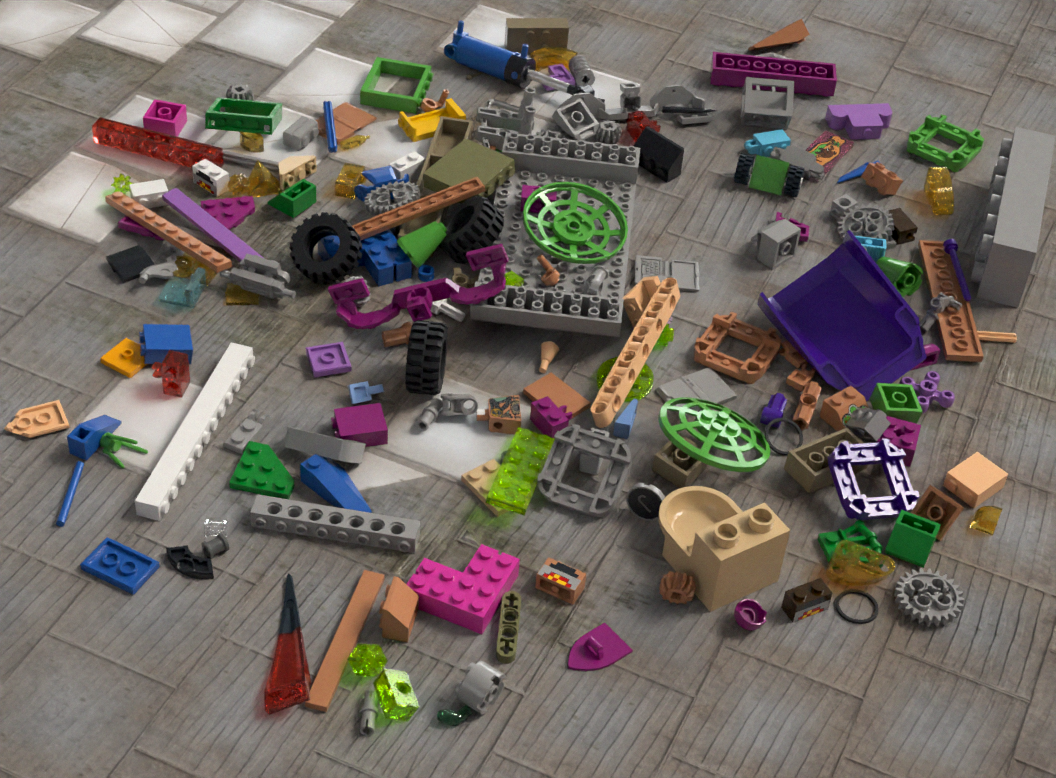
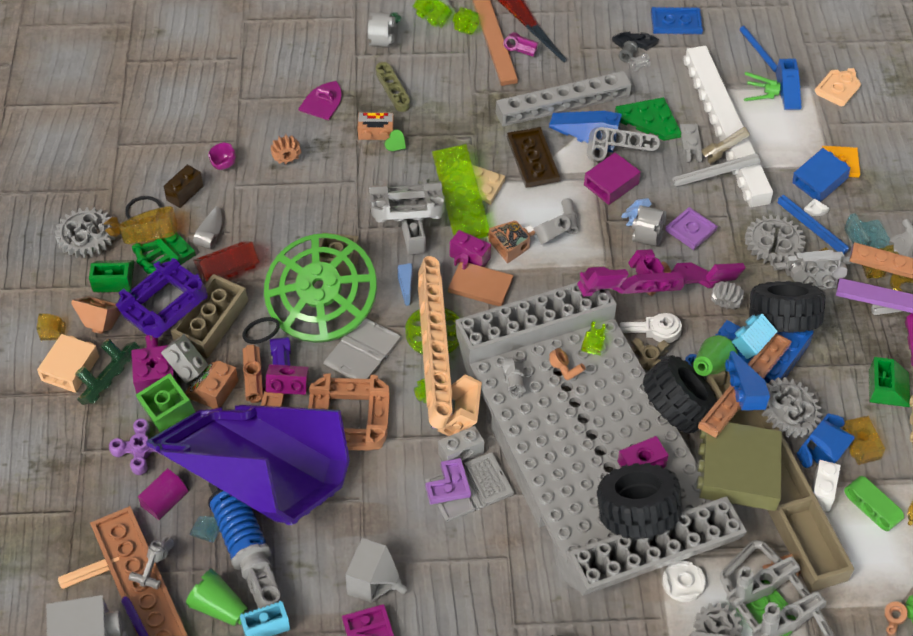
camera: 155 degrees right, 10 degrees up
clear red brick [152,350,190,398] -> none
nougat slope [379,576,419,643] -> none
yellow panel [398,98,466,142] -> none
black tyre [405,320,448,395] -> none
dark pink piece [406,544,520,634] -> none
bright green dish [522,182,628,264] -> none
black tile [626,483,665,521] -> none
tan piece [658,486,790,612] -> none
none -> clear green plate [75,338,140,405]
none -> pearl gold bar [104,217,136,237]
none -> light grey piece [193,206,222,250]
none -> clear red slope [193,241,260,282]
none -> magenta brick [266,364,309,395]
none -> bright green tile [384,130,406,151]
none -> medium lavender plate [425,458,471,505]
none -> magenta piece [503,32,538,57]
none -> dark brown plate [507,127,560,188]
none -> black tyre [597,463,683,539]
none -> light grey brick [632,205,666,246]
none -> light grey axle [672,153,760,187]
none -> piece [701,127,750,165]
none -> blue slope [725,351,770,410]
none -> medium azure brick [732,314,778,359]
none -> light grey gear [745,215,806,265]
none -> blue axle [777,195,849,255]
none -> white tile [804,199,829,216]
none -> bright green beam [844,476,904,531]

